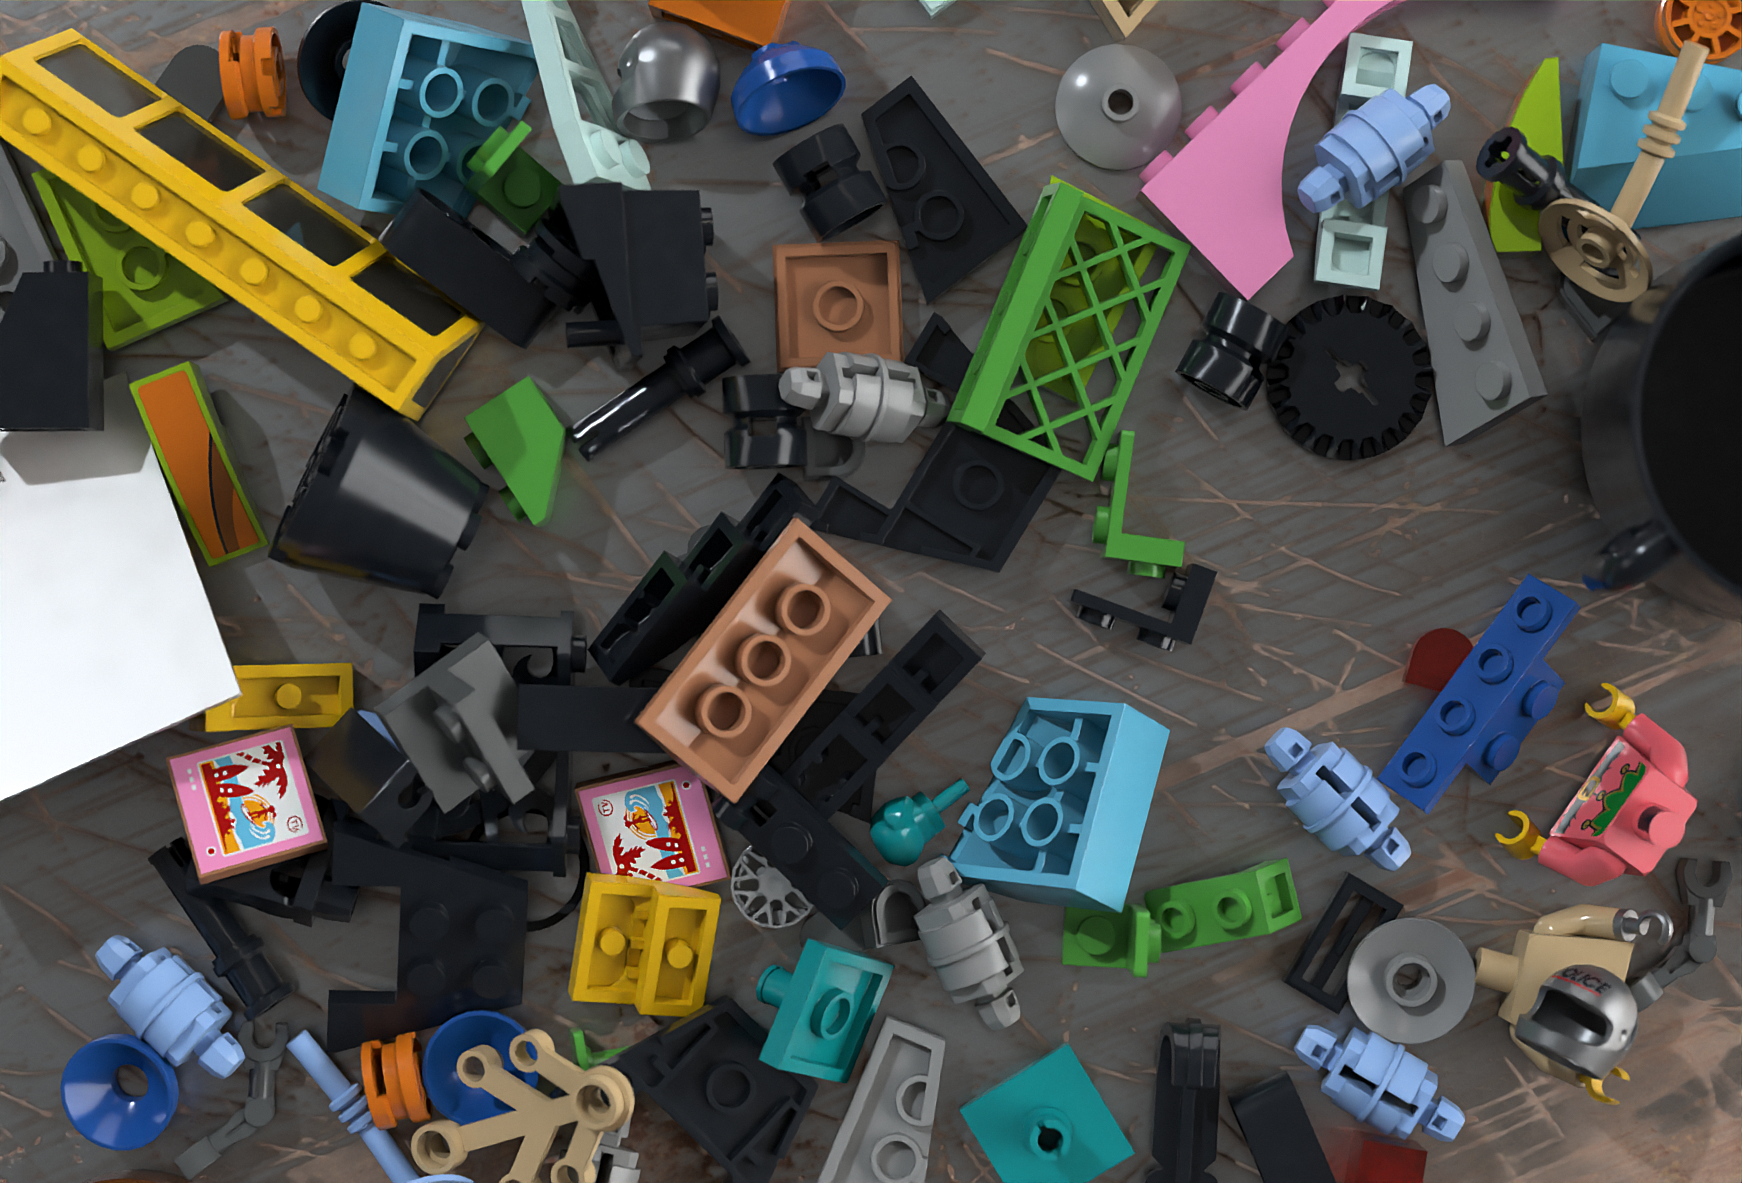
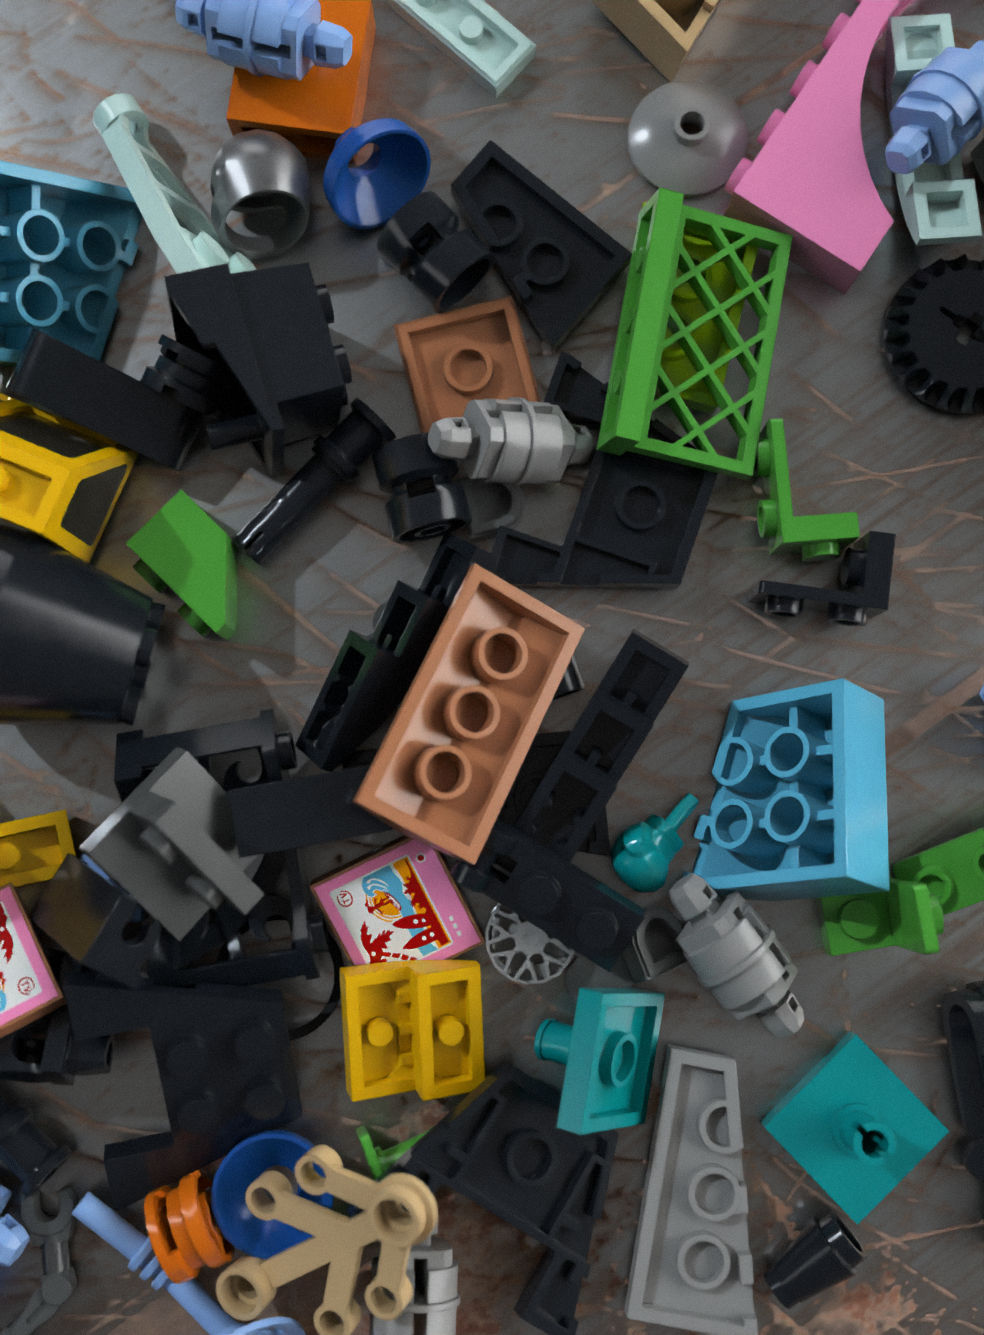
camera: 15 degrees left, 5 degrees down
bright green bracket [463,121,564,237] -> none
black wheel [1175,292,1291,411] -> none

